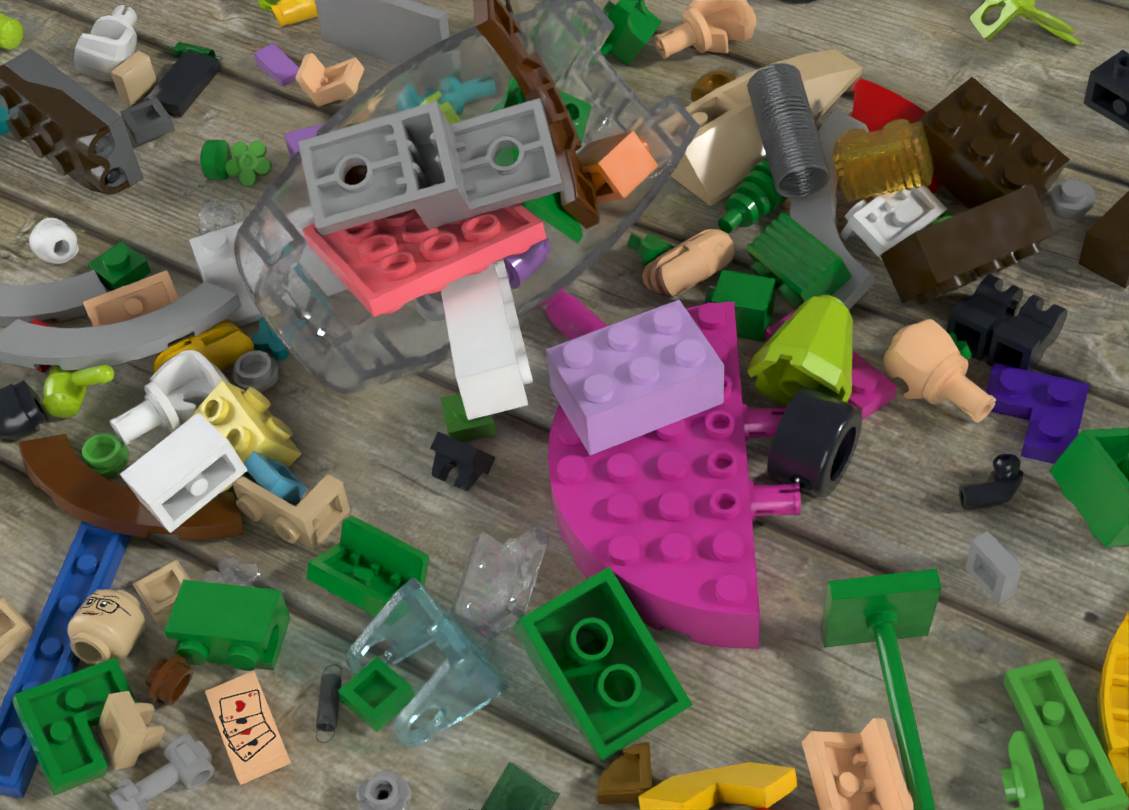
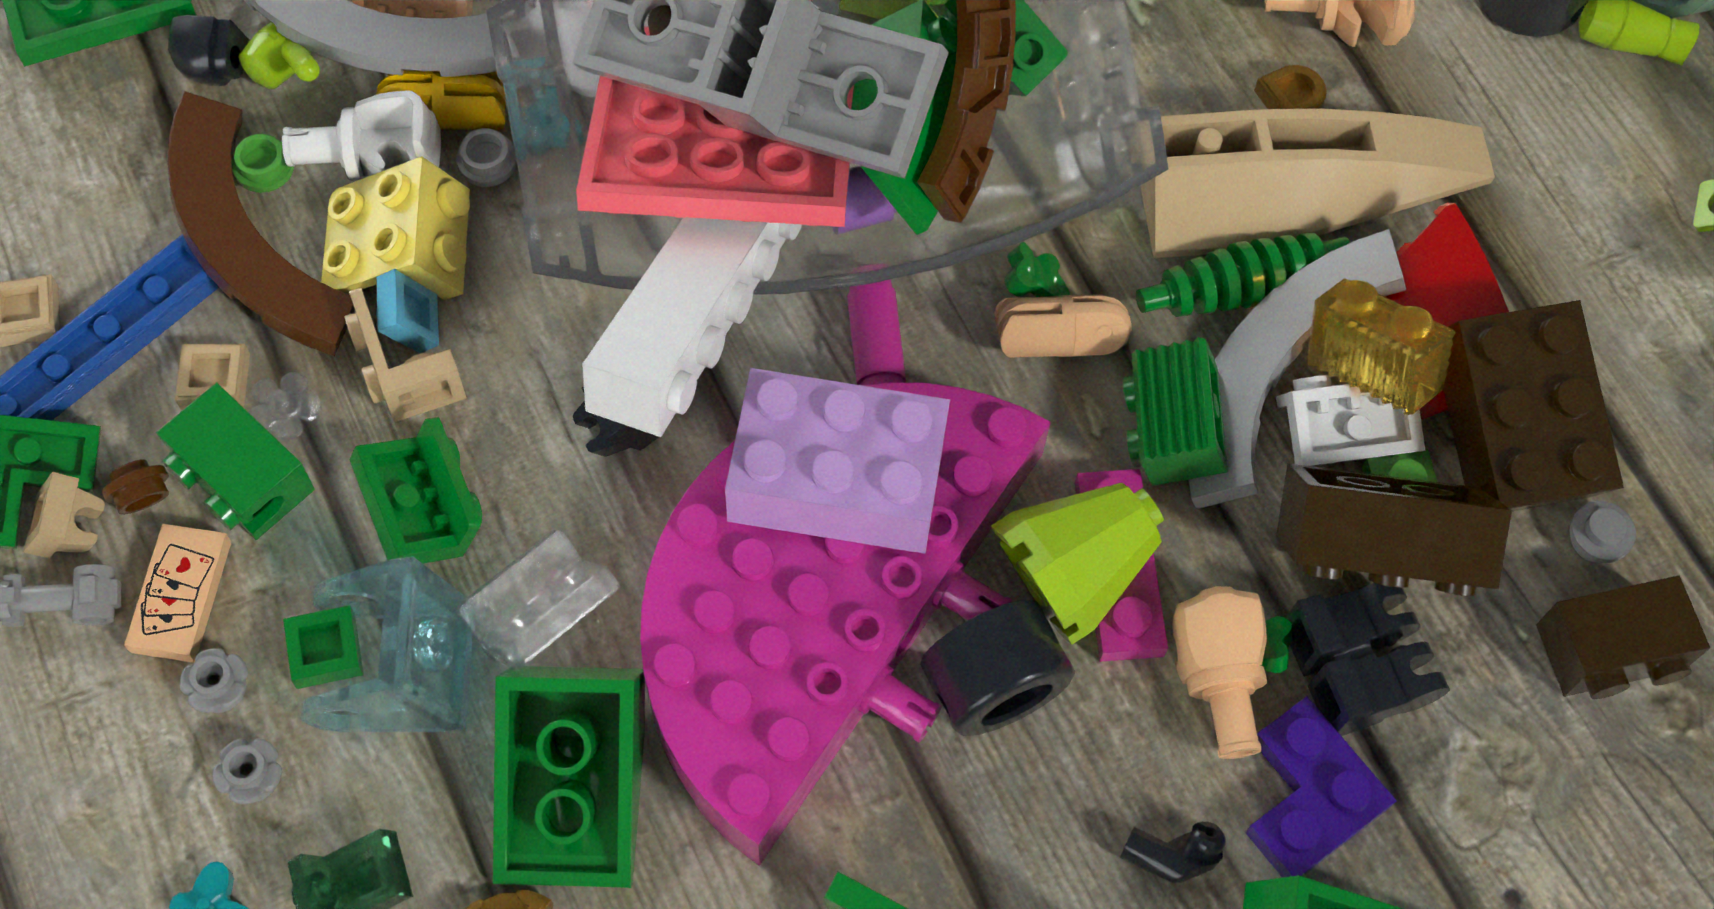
camera: 25 degrees right, 15 degrees up
tan head [67,589,146,666] -> none
white brick [120,412,248,533] -> none
dark grey piece [316,664,342,743] -> none
orange brick [577,130,659,204] -> none
green brick [705,269,775,342] -> none
dark grey piece [747,63,830,198] -> none
none -> light grey plate [180,648,248,713]

